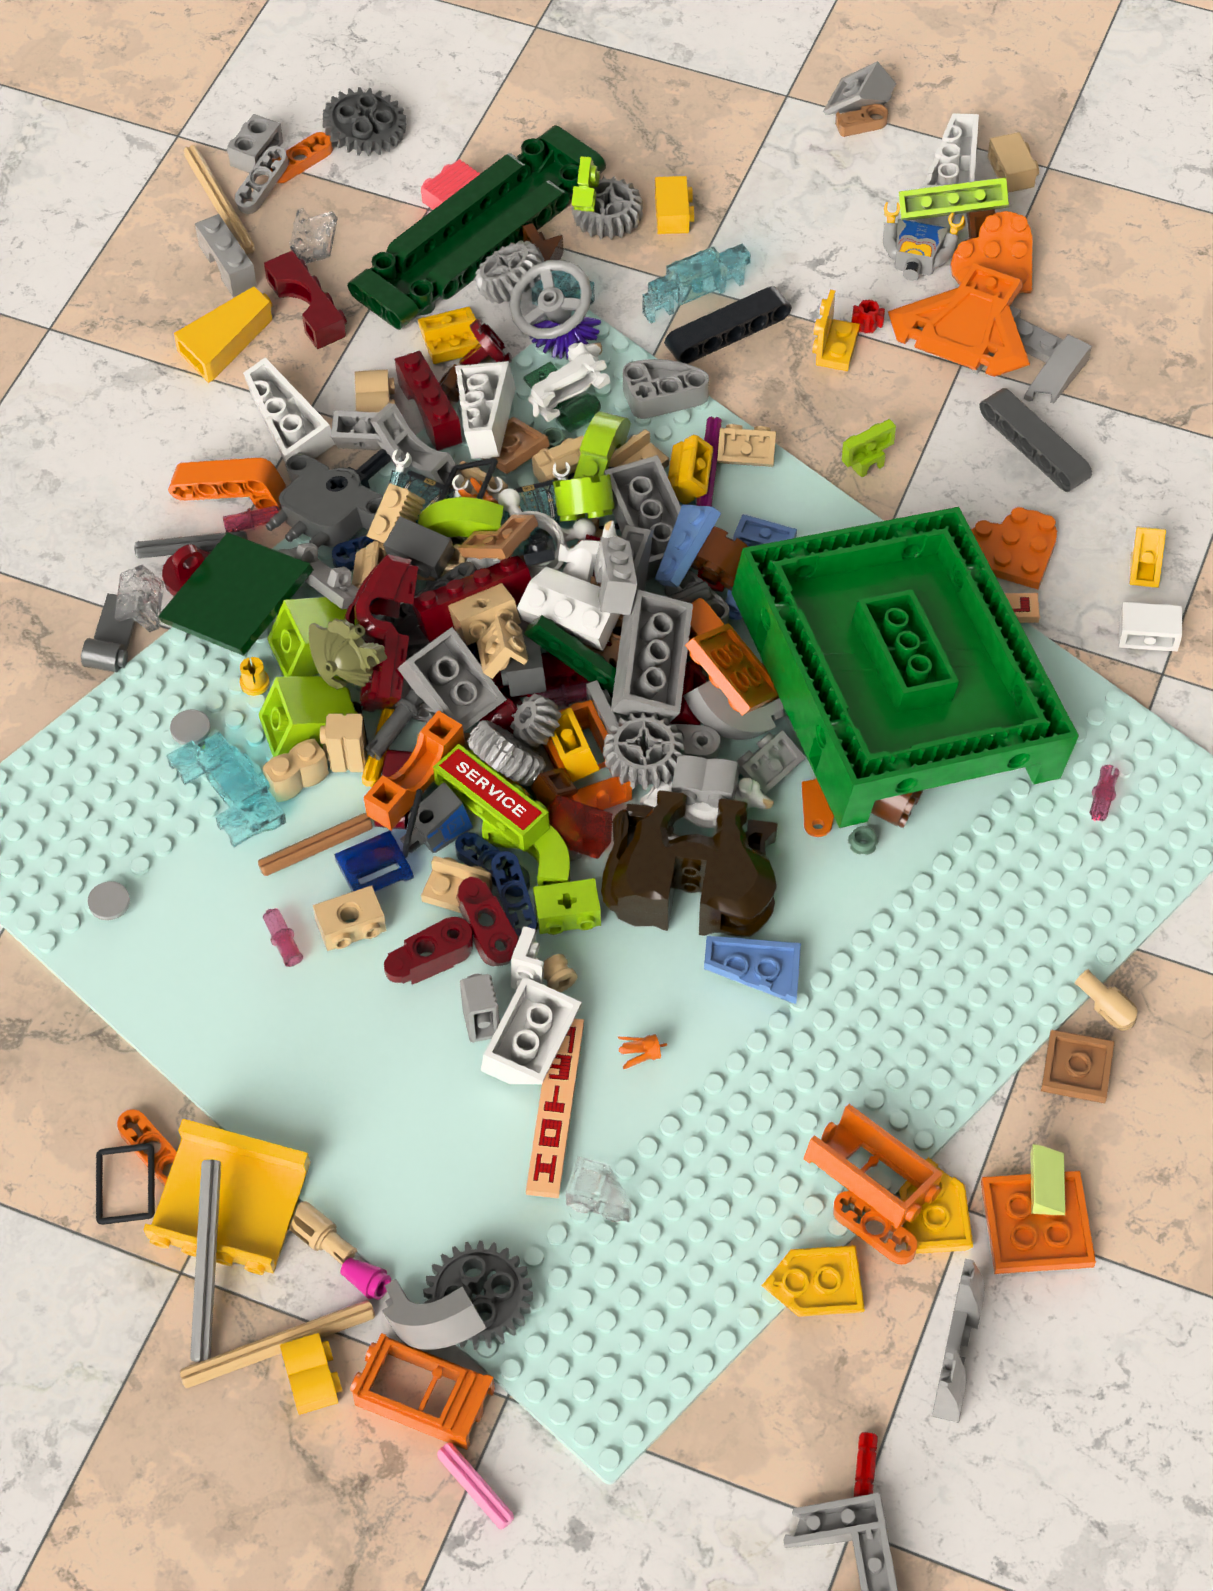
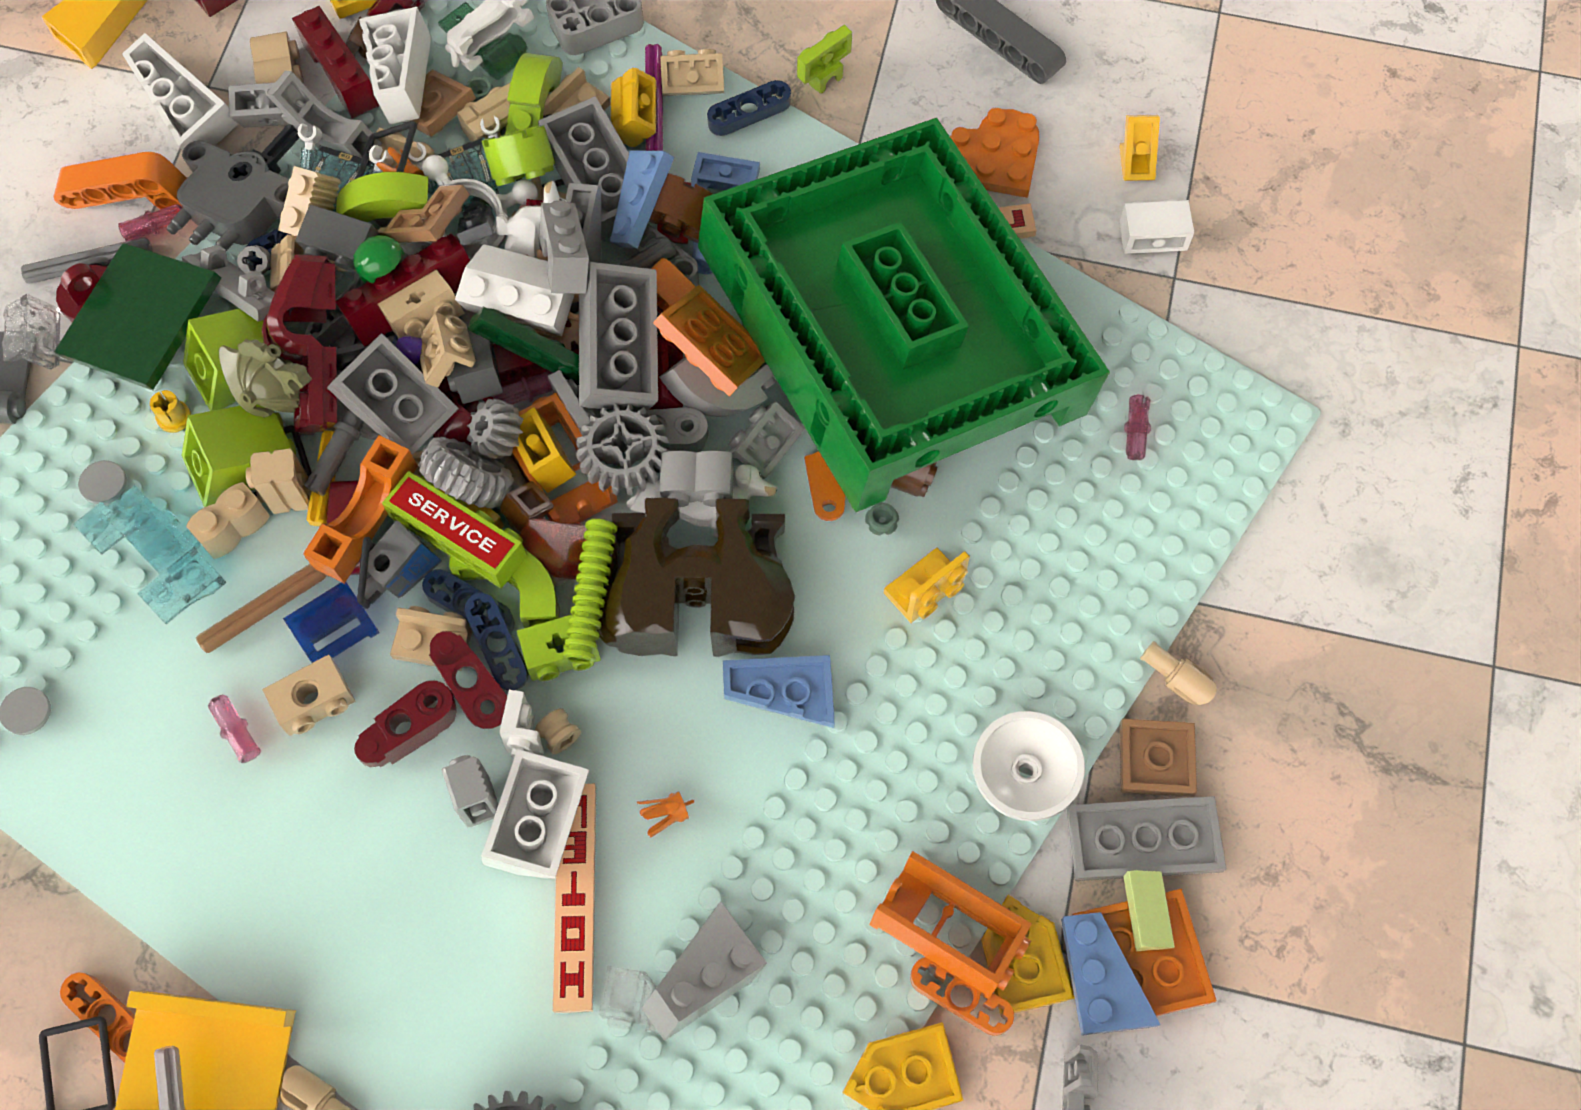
camera: 10 degrees left, 10 degrees up
none -> light grey bush [237,245,271,274]
none -> green hair [353,235,405,283]
none -> dark purple hinge [395,336,422,365]
none -> lime piece [563,519,617,664]
none -> light grey wedge [642,901,767,1040]
none -> dark blue beam [707,80,791,136]
none -> yellow bracket [884,547,970,623]
none -> white dish [973,711,1085,821]
none -> medium blue wing [1061,912,1161,1036]
none -> light grey plate [1066,796,1226,881]

